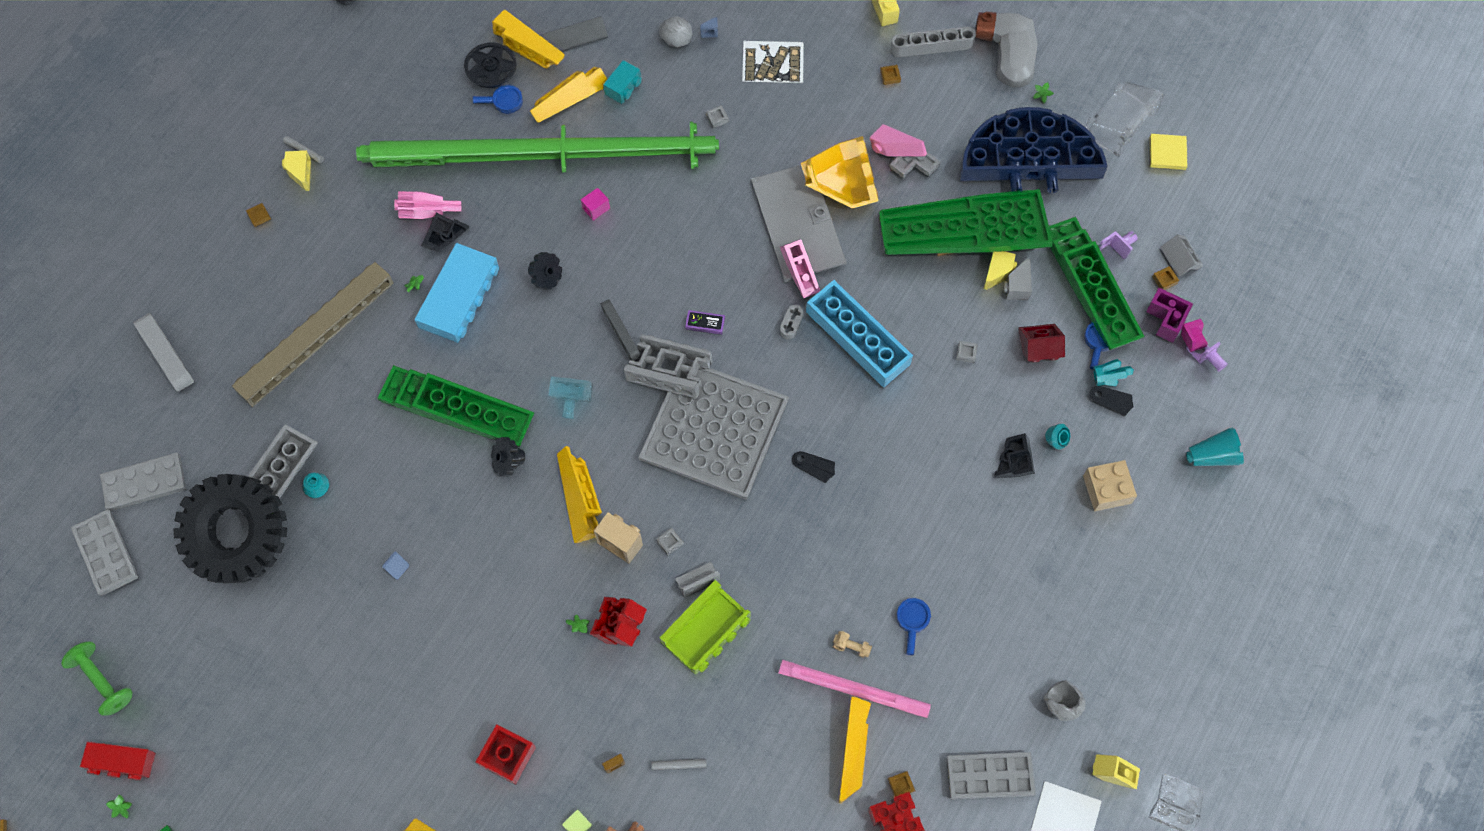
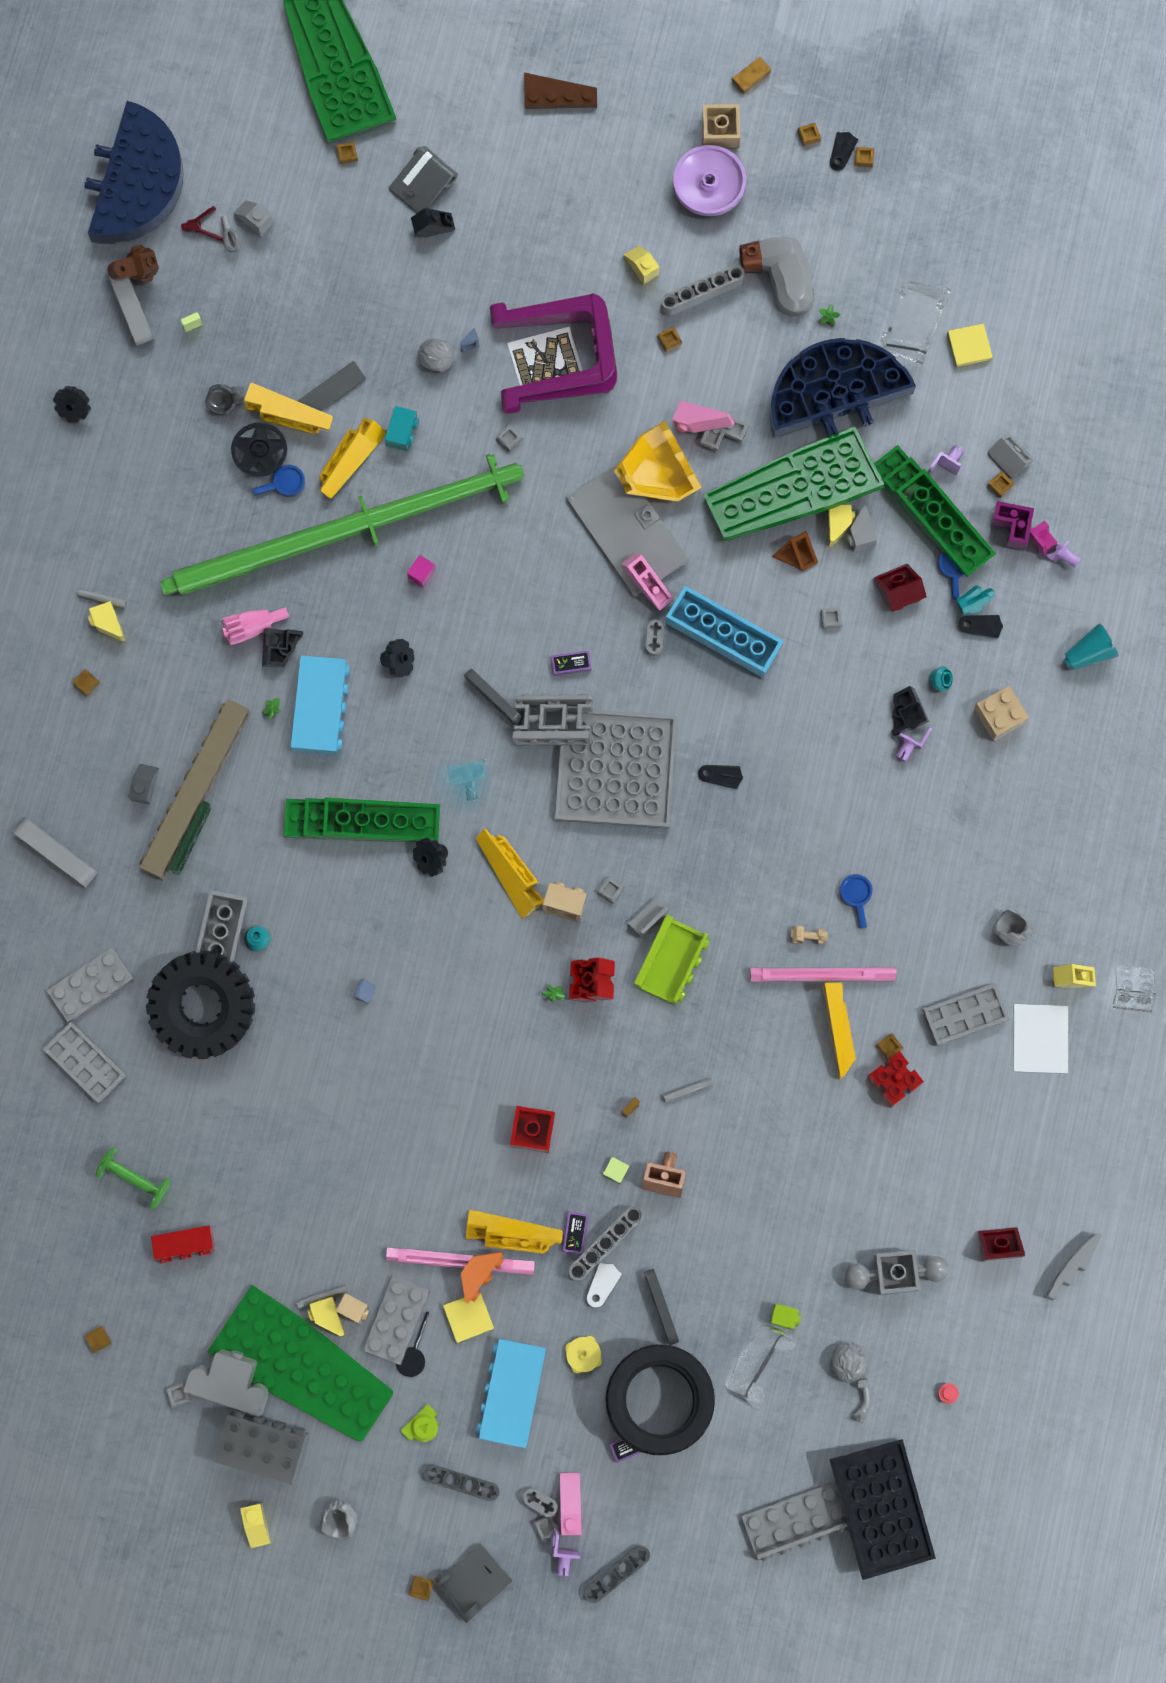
camera: 20 degrees left, 10 degrees up
bright green plant [106,795,132,818] -> none
none -> dark grey slope [128,764,159,805]
none -> clear green tile [171,800,212,876]
none -> dark grey hair [205,384,244,415]
none -> magenta piece [490,293,617,413]
none -> dark orange slope [771,531,818,571]
none -> lavender bracket [896,727,932,762]

